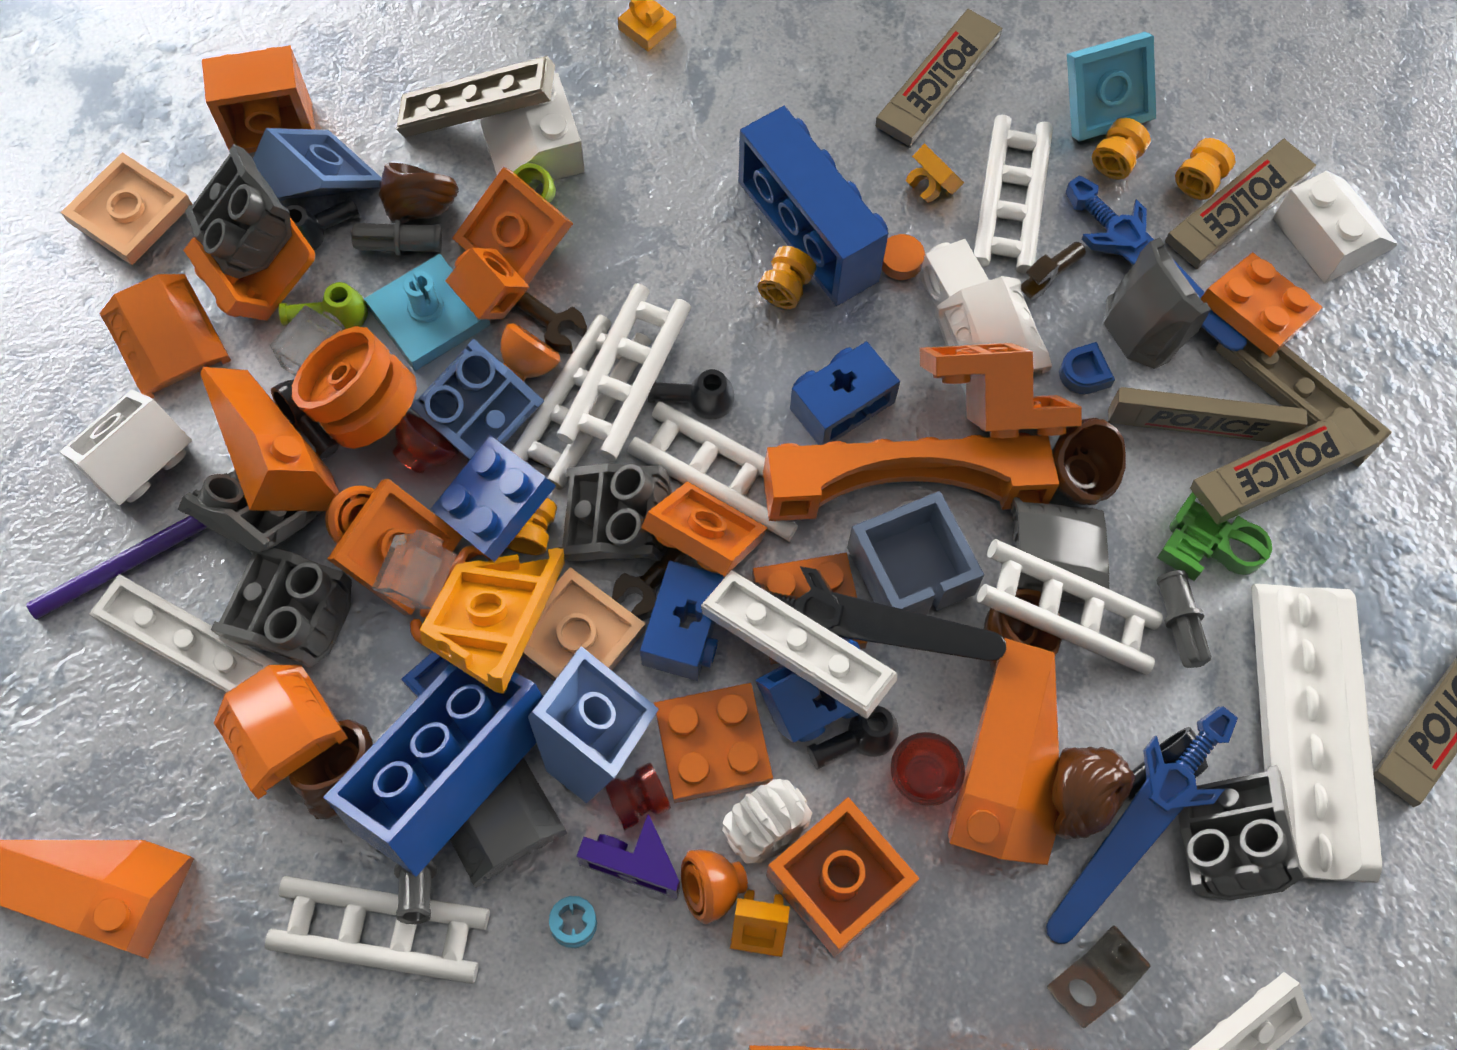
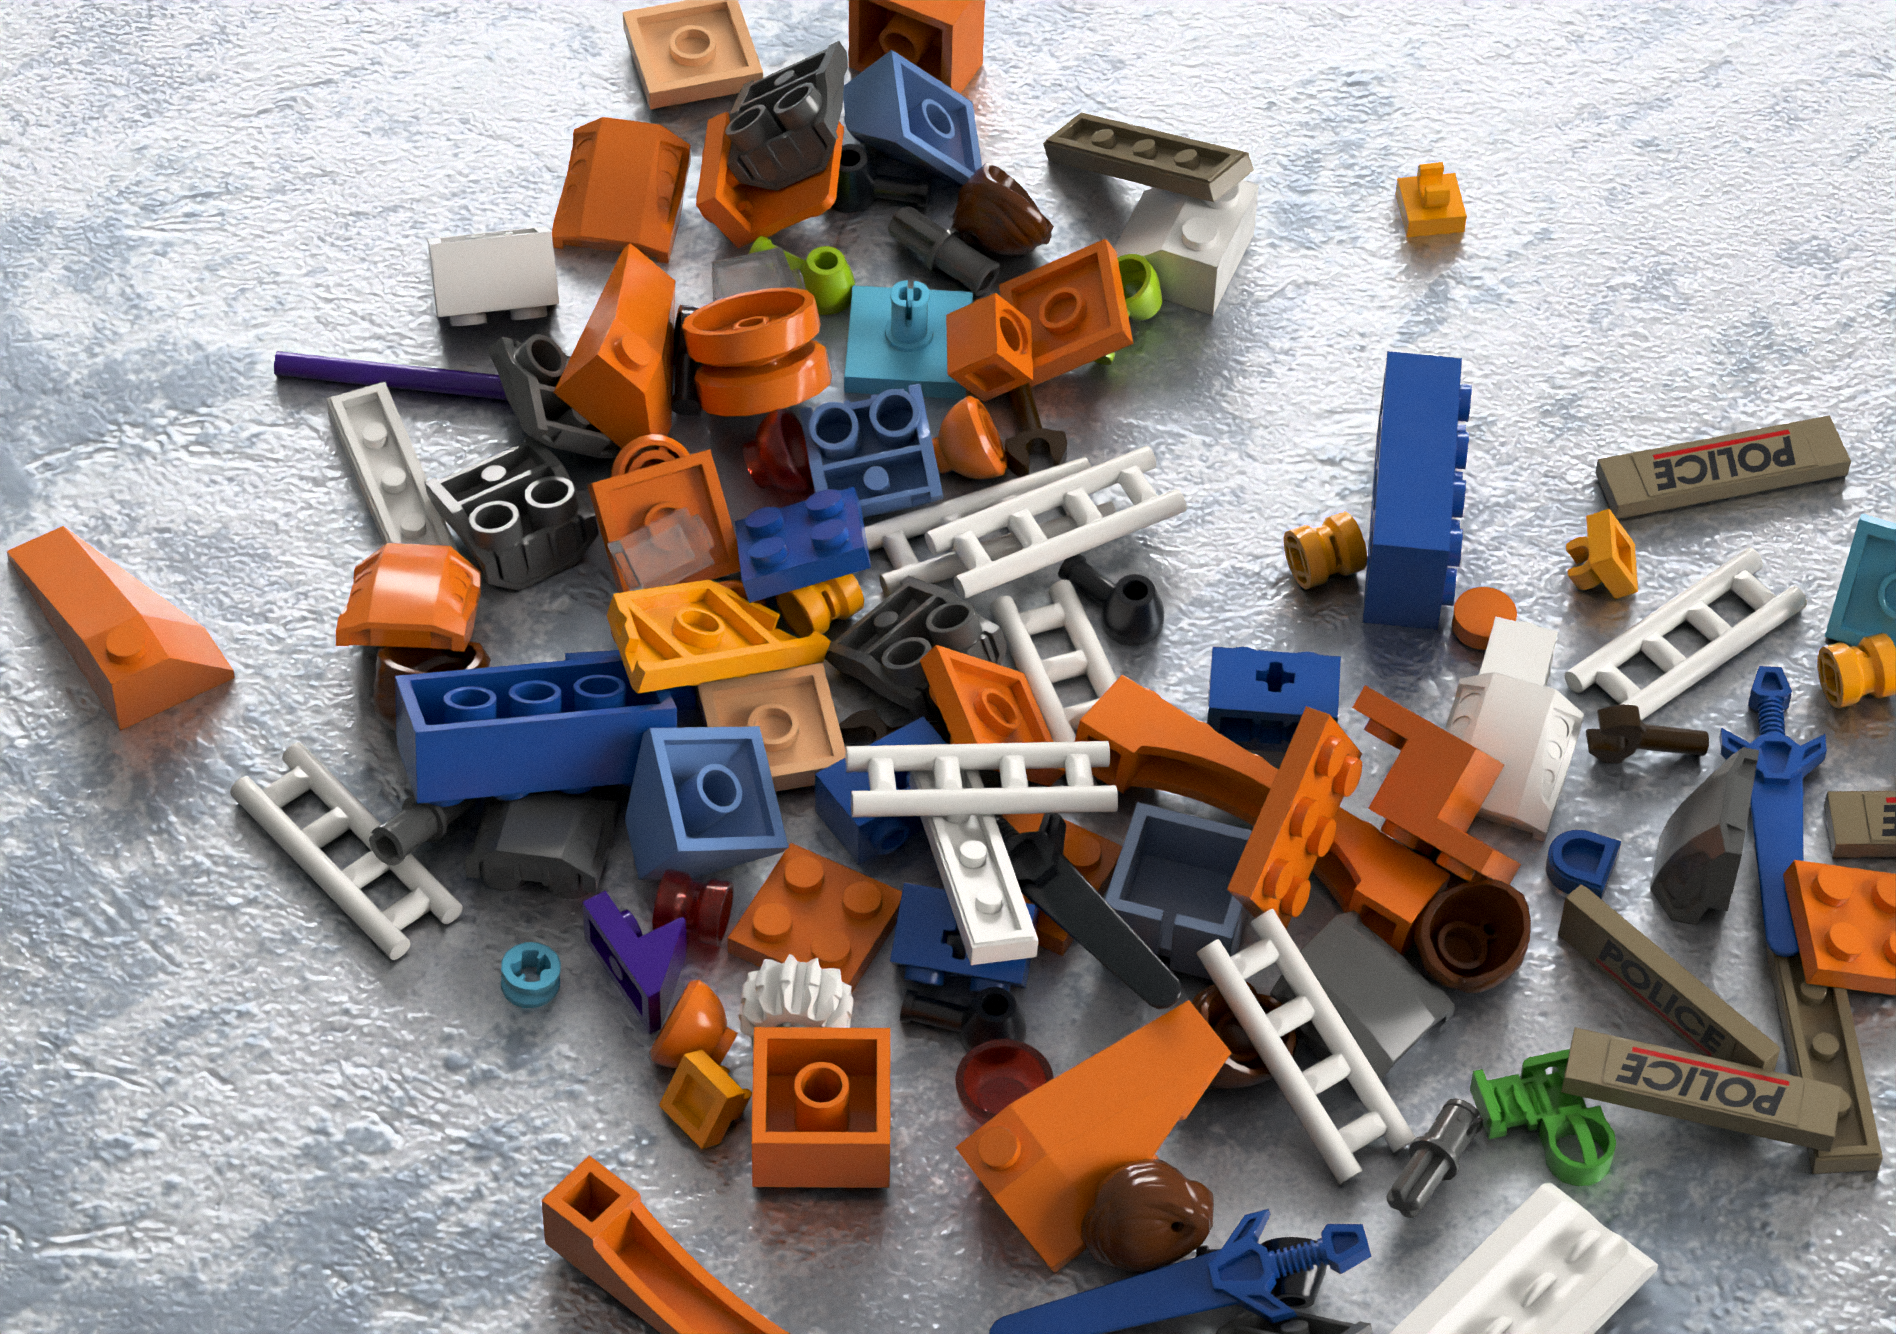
camera: 40 degrees right, 15 degrees down
none -> white bar [845,741,1118,818]
none -> orange plate [1227,706,1362,929]

